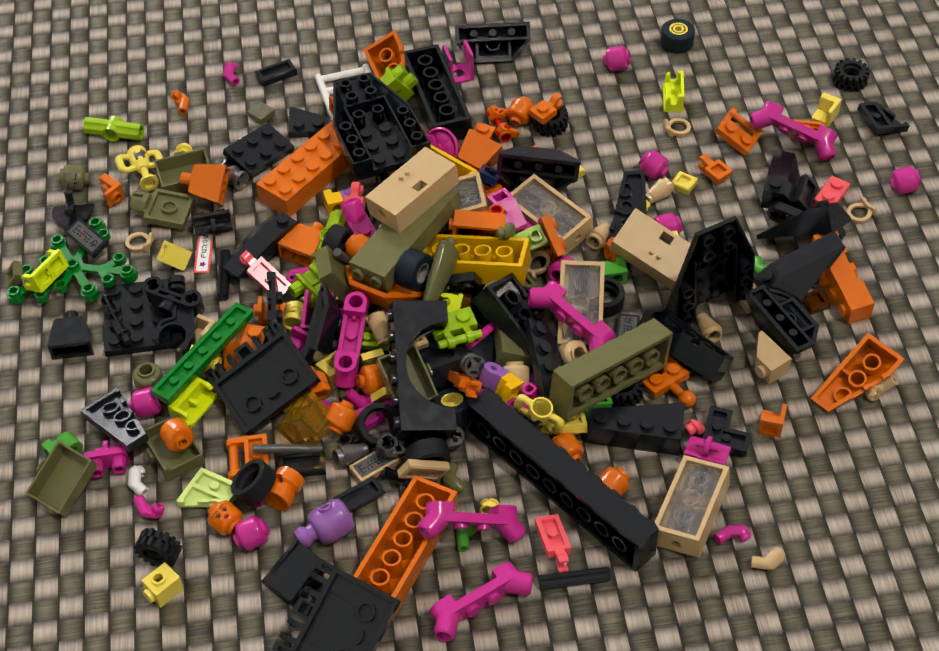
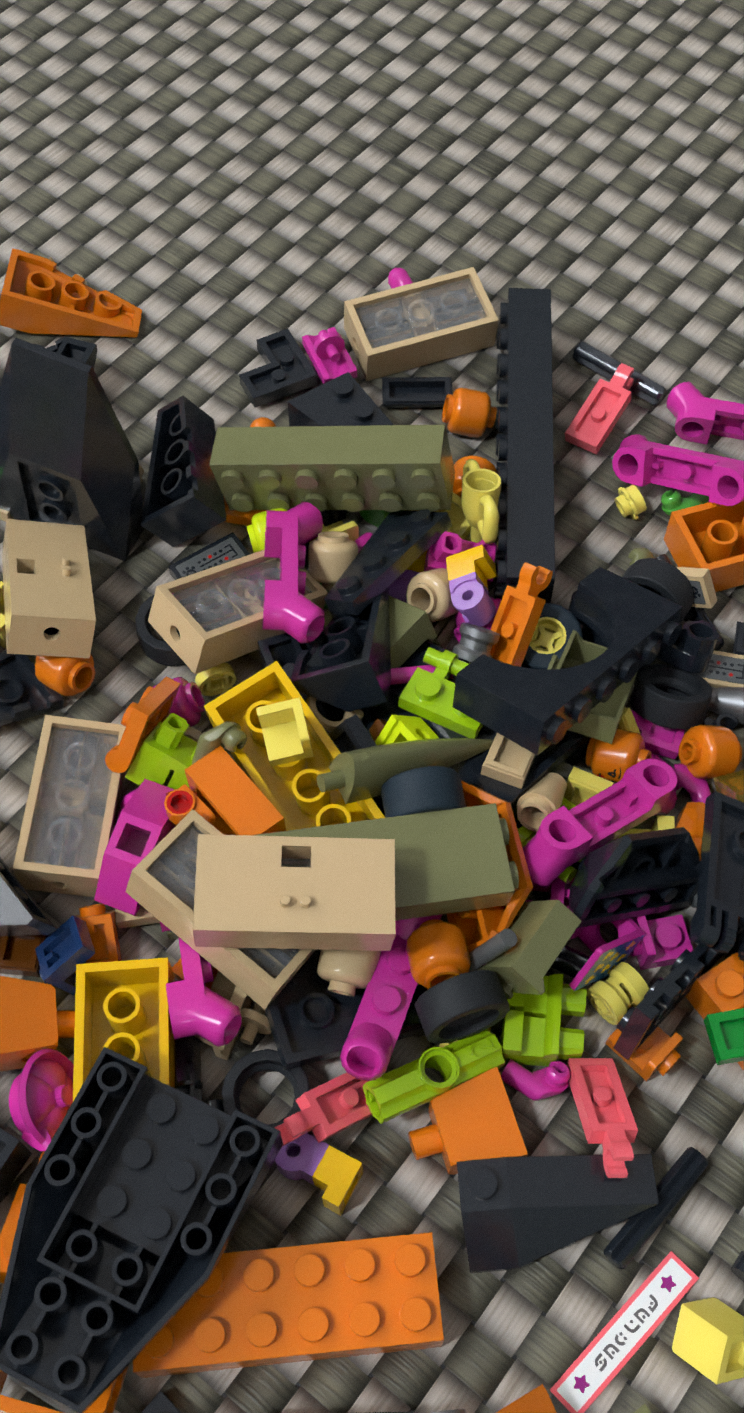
camera: 135 degrees left, 10 degrees up
black hips [192,208,233,236] -> none
tan cone [586,222,611,250] -> none
bright green leg [601,256,628,285] -> none
coral arm [684,419,705,435] -> none
tan arm [751,547,785,570] -> none
tan slope [754,331,792,384] -> none
orange panel [758,403,787,438] -> none
none -> light yellow panel [256,697,314,767]
none -> black tile [382,377,452,409]

